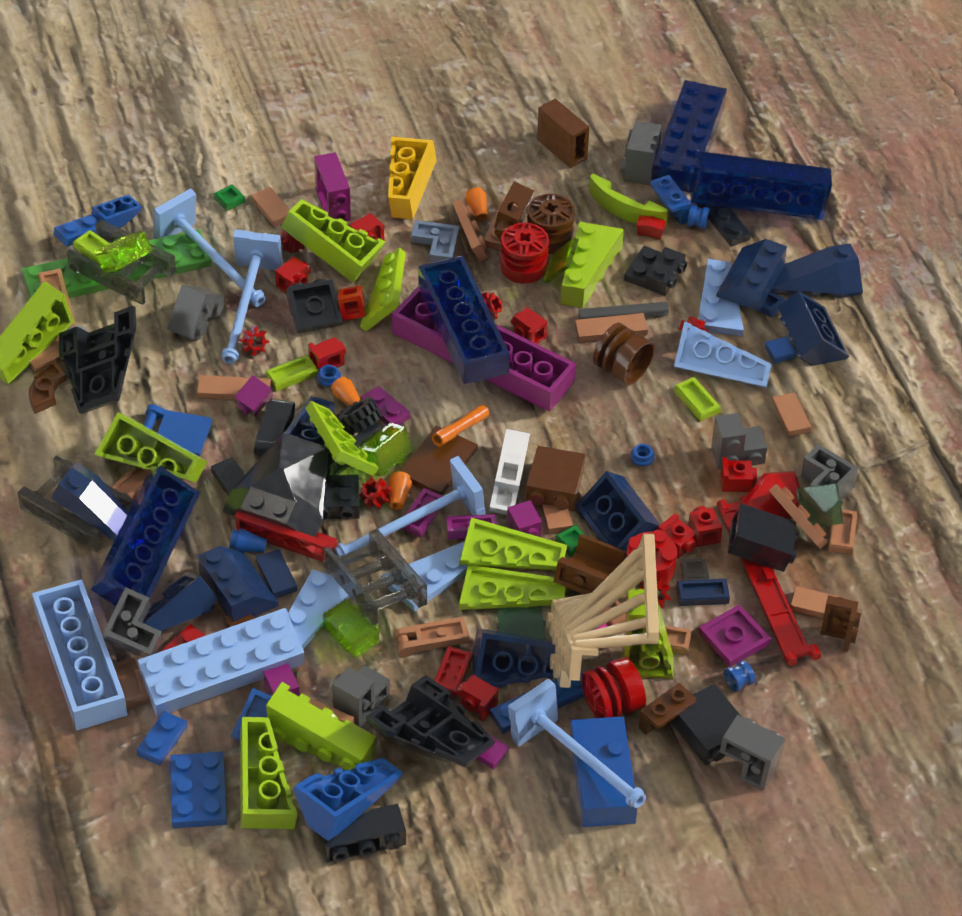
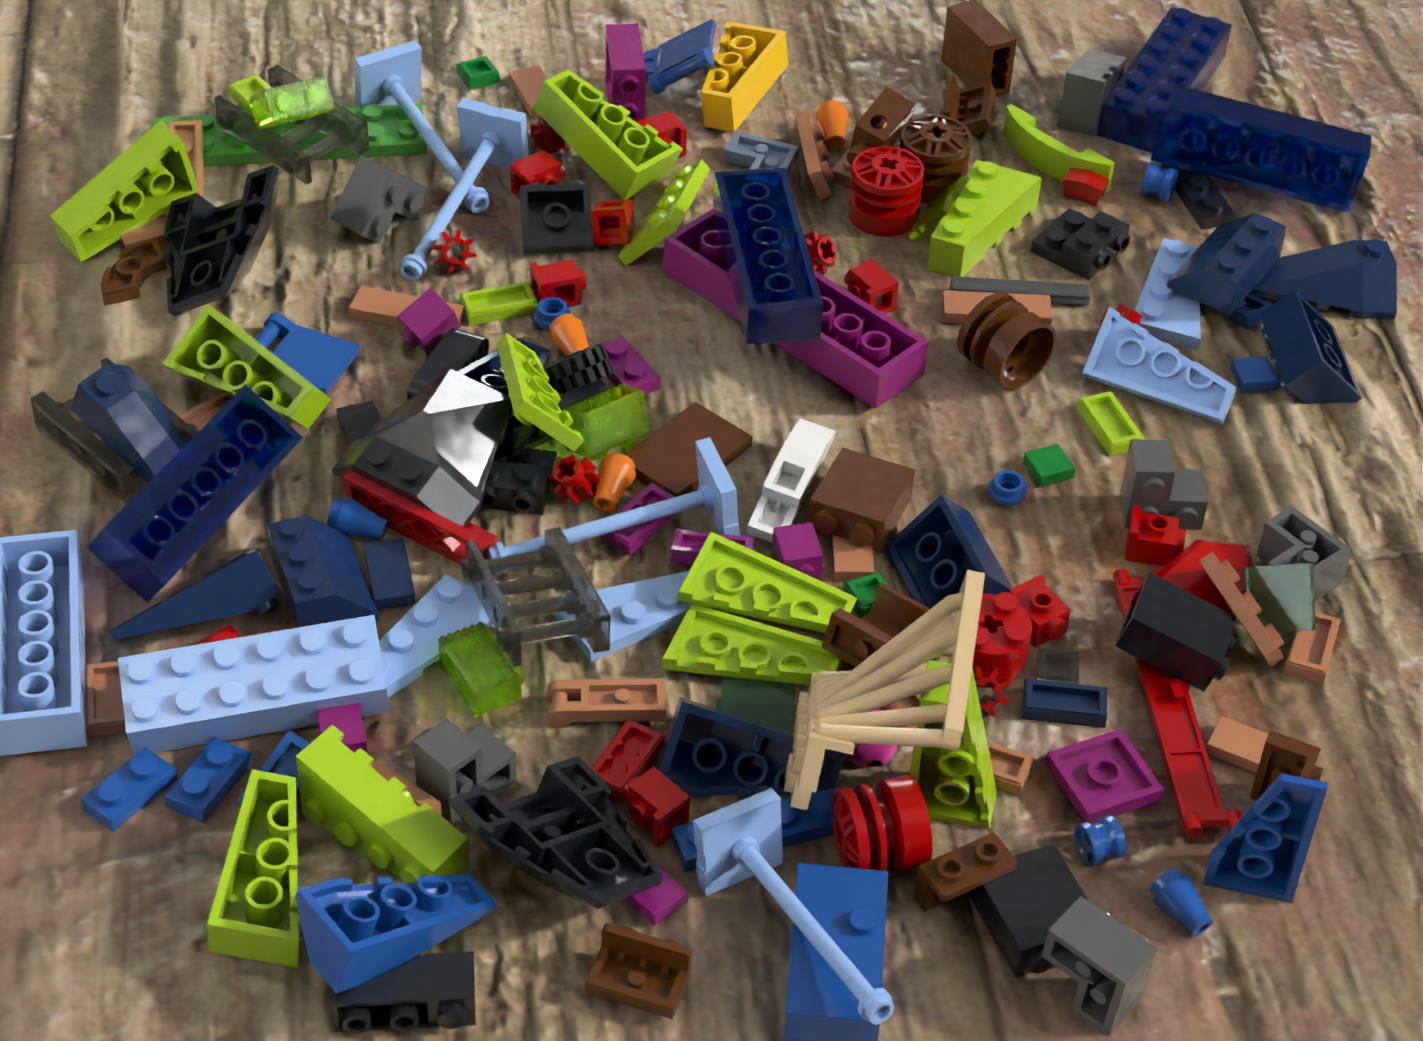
camera: 10 degrees right, 5 degrees down
blue slope [53,195,142,247] -> none
dark grey brick [103,587,163,658] -> none
blue plate [170,751,227,828] -> none
orange piece [432,405,489,447] -> none
blue bracket [650,175,691,225] -> none
red brick [688,506,723,547] -> none
nougat tile [772,392,811,437] -> none
none -> blue plate [165,737,252,823]
none -> reddish brown bracket [585,923,692,1019]
none -> blue piece [643,19,716,95]
none -> reddish brown bracket [940,75,995,135]
none -> green tile [1023,444,1076,487]
none -> blue cone [1150,868,1213,938]
none -> blue wedge [1203,773,1328,903]

